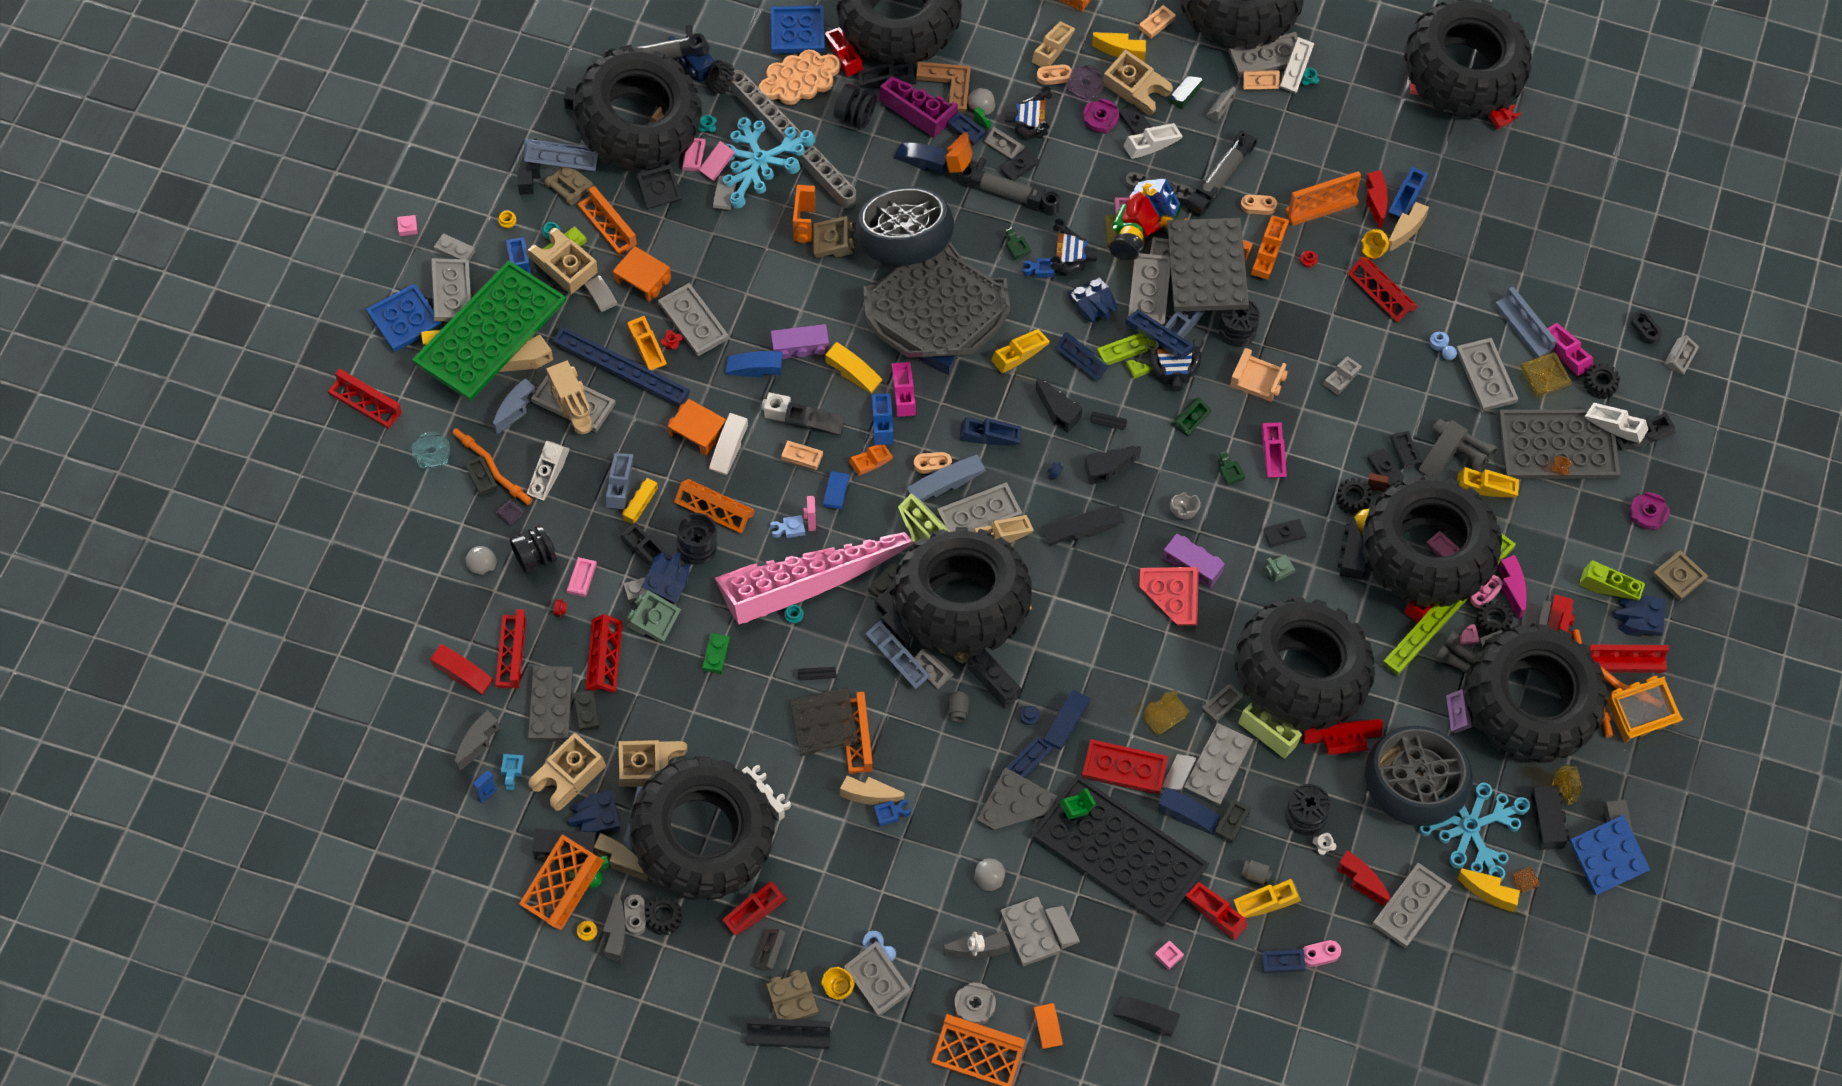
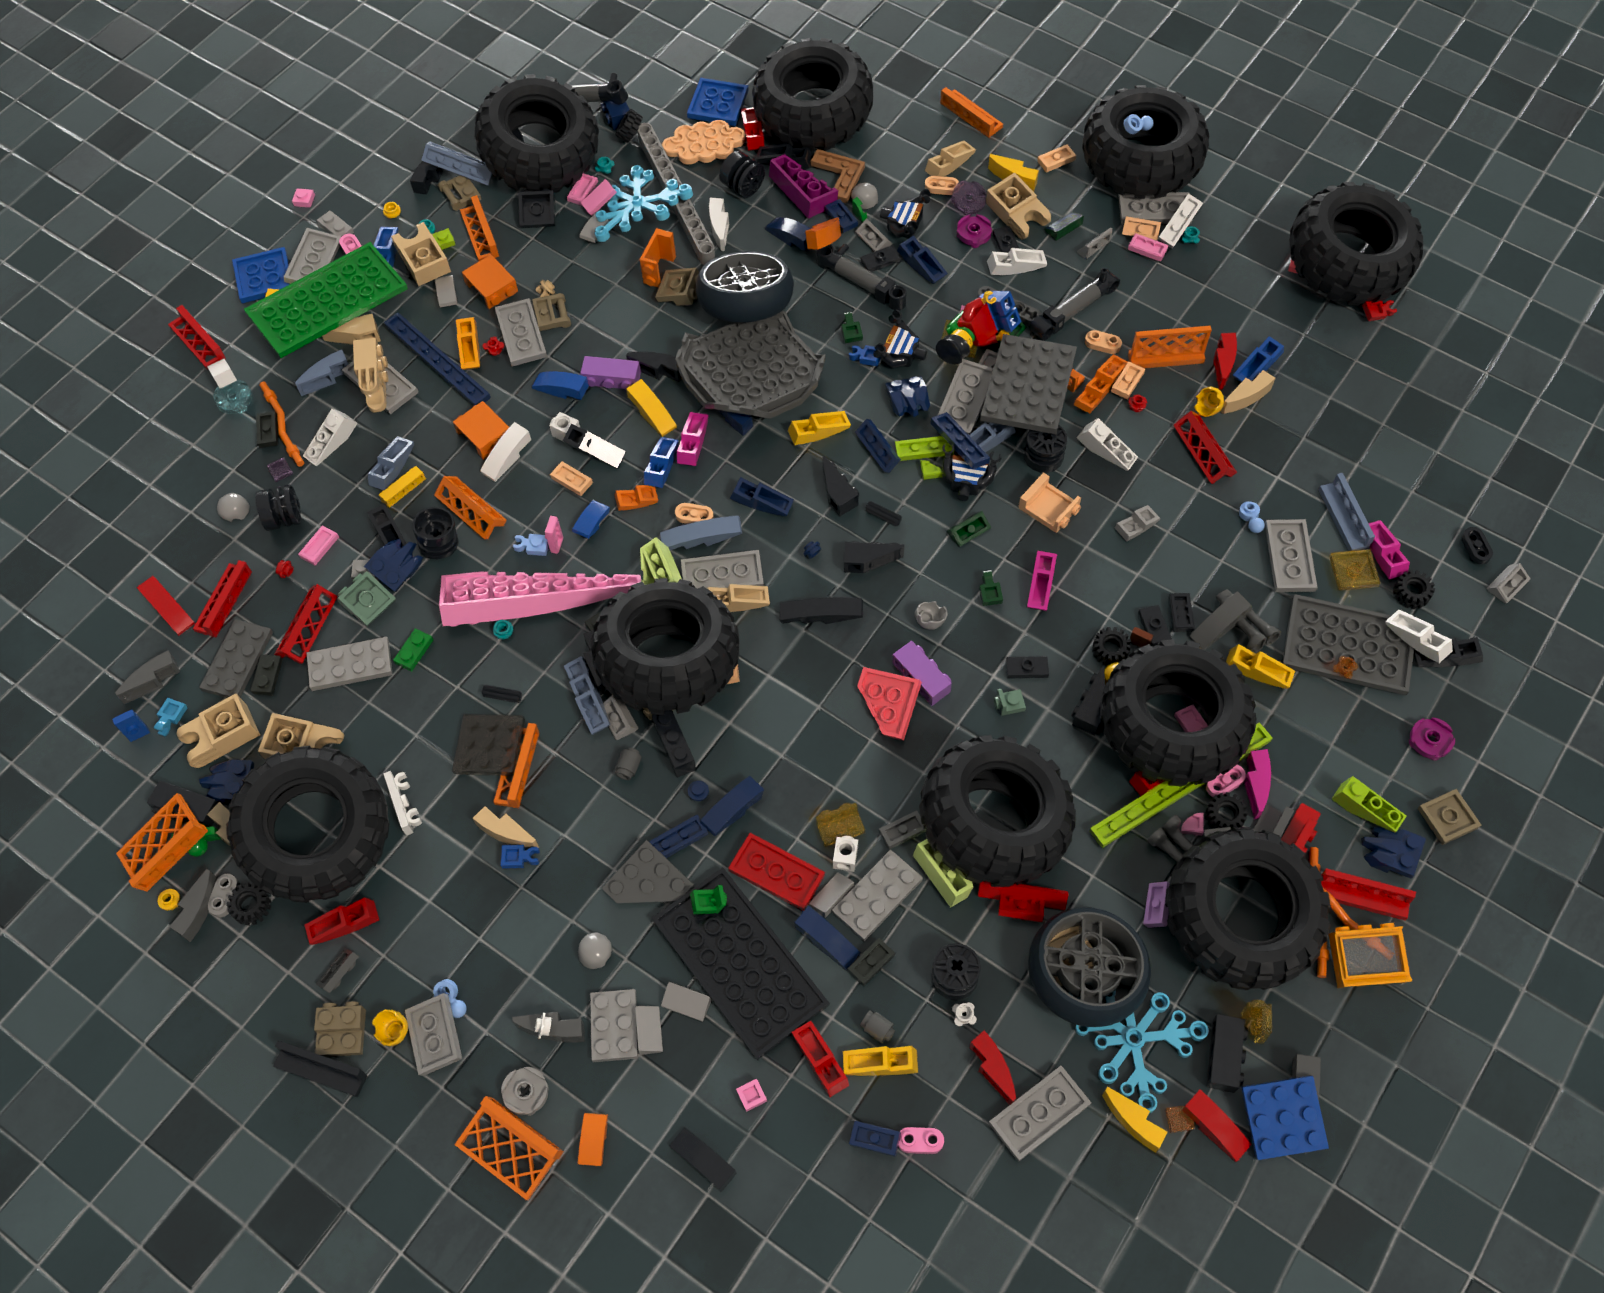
camera: 20 degrees right, 0 degrees up
none -> white slope [207,359,237,388]
none -> light grey plate [307,637,393,691]
none -> bright pink plate [339,234,362,255]
none -> dark tan plate [532,293,571,331]
none -> tan plate [536,280,555,297]
none -> black slope [626,352,682,382]
none -> light grey slope [661,982,711,1022]
none -> white slope [709,198,729,251]
none -> white brick [833,836,858,872]
none -> dark blue slope [897,235,948,284]
none -> white slope [1077,418,1138,471]
none -> light nougat plate [1111,362,1145,400]
none -> bright pink plate [1128,233,1168,262]
none -> red slope [1182,1089,1252,1162]

